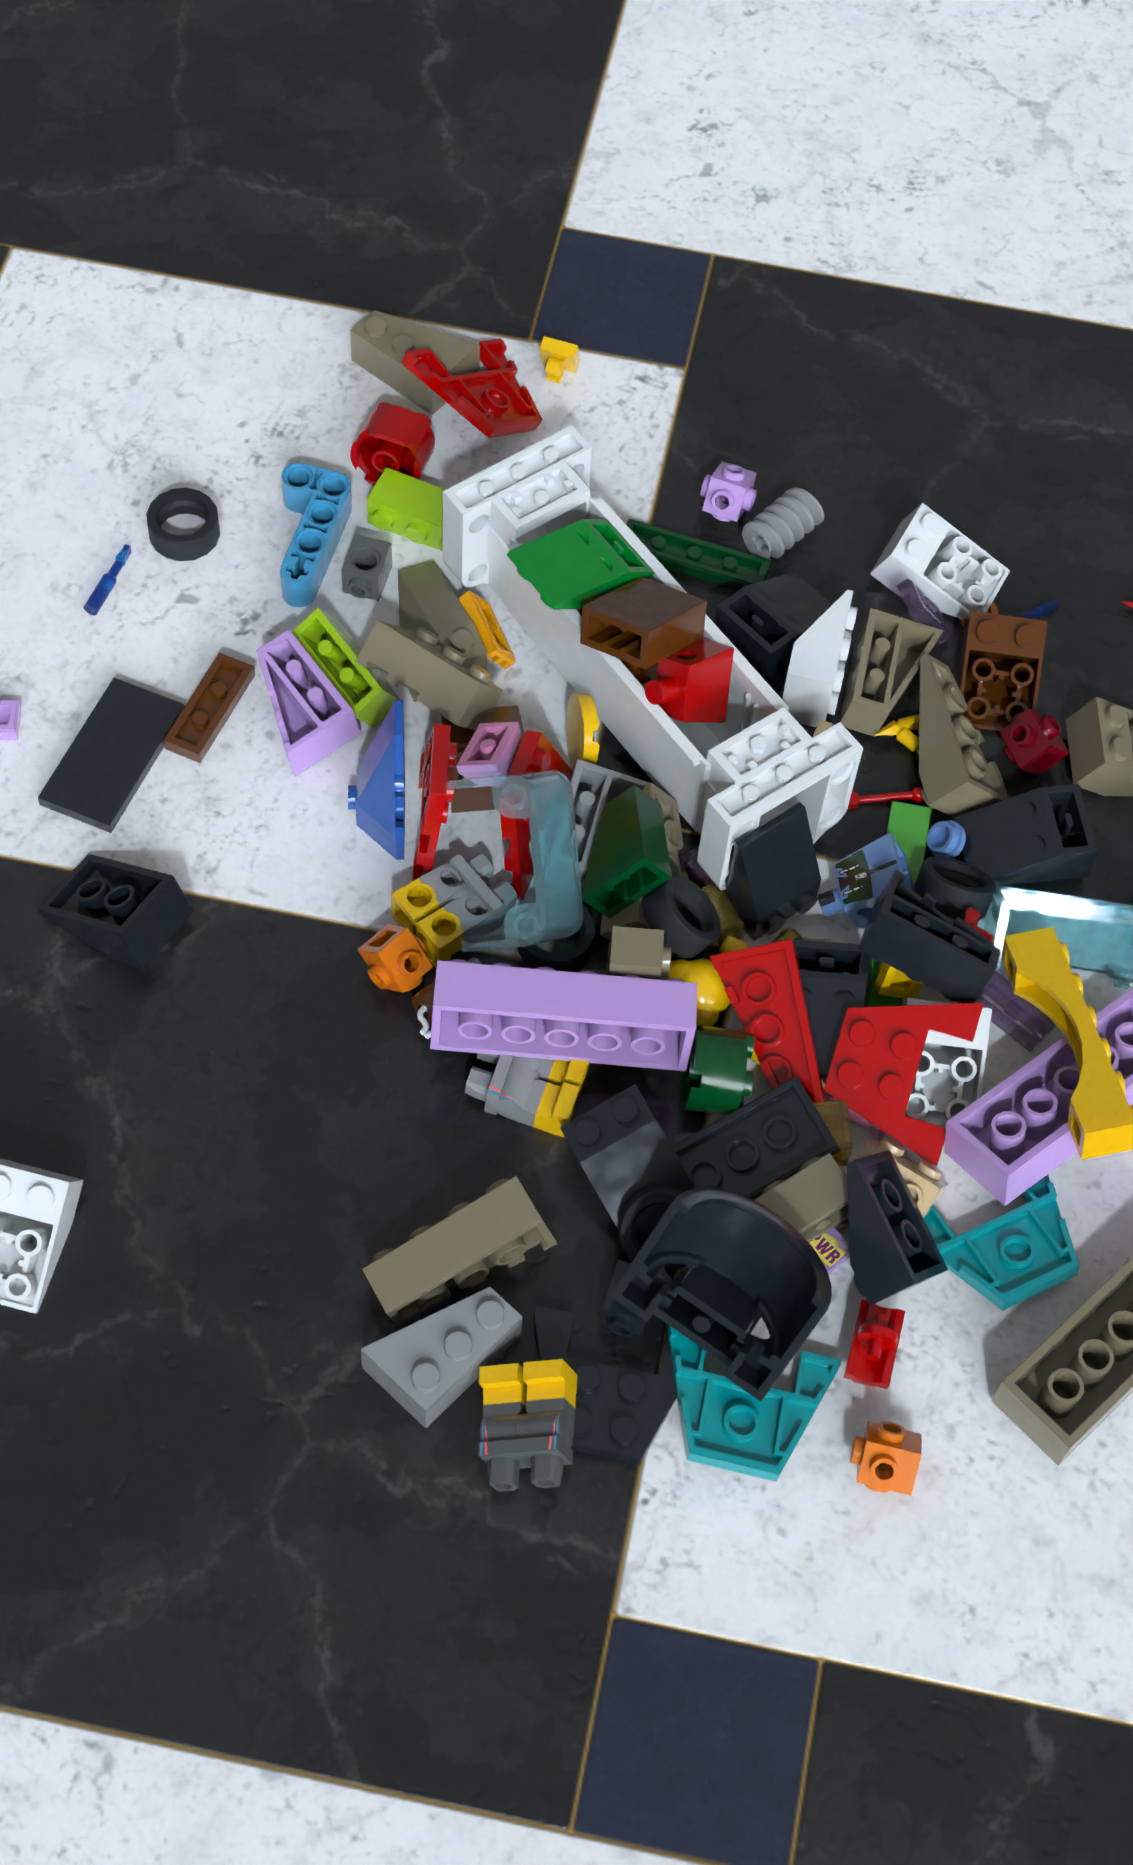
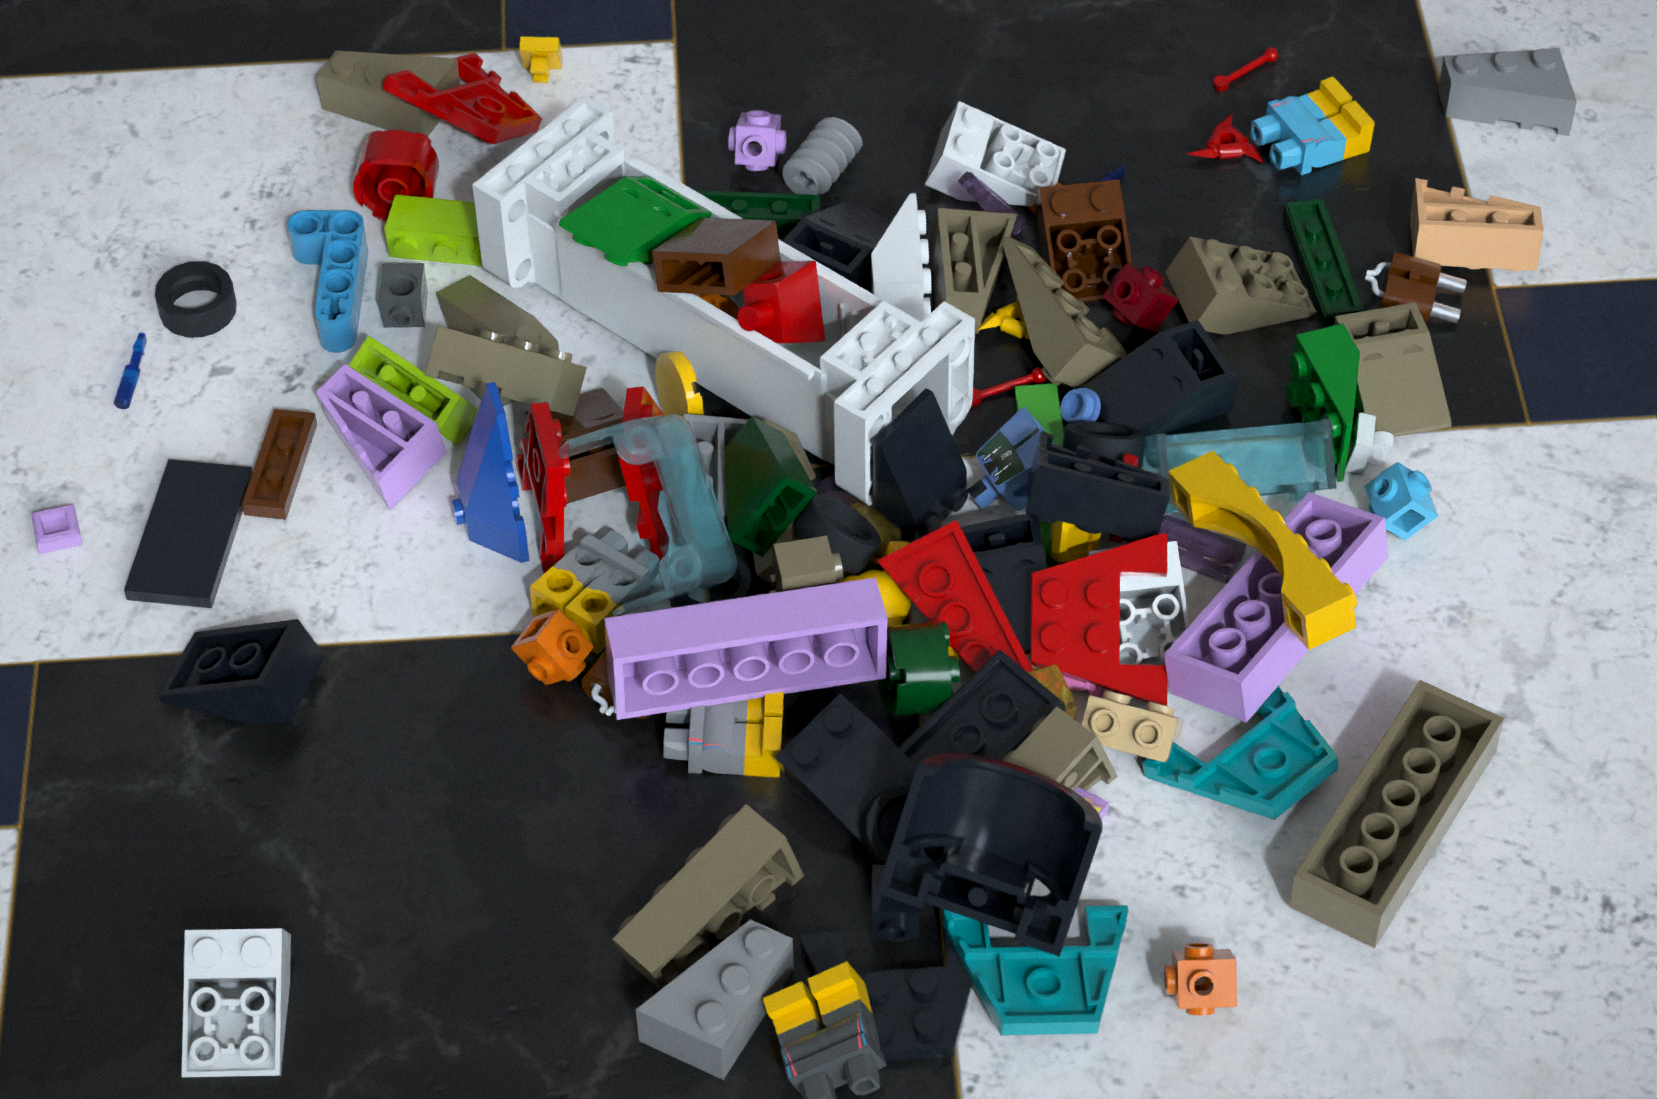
camera: 10 degrees left, 10 degrees down
bright pink slope [456,721,522,789] -> none
light orange tile [458,591,516,670] -> none
red hips [843,1299,905,1390] -> none
black slope [847,1150,948,1306] -> none

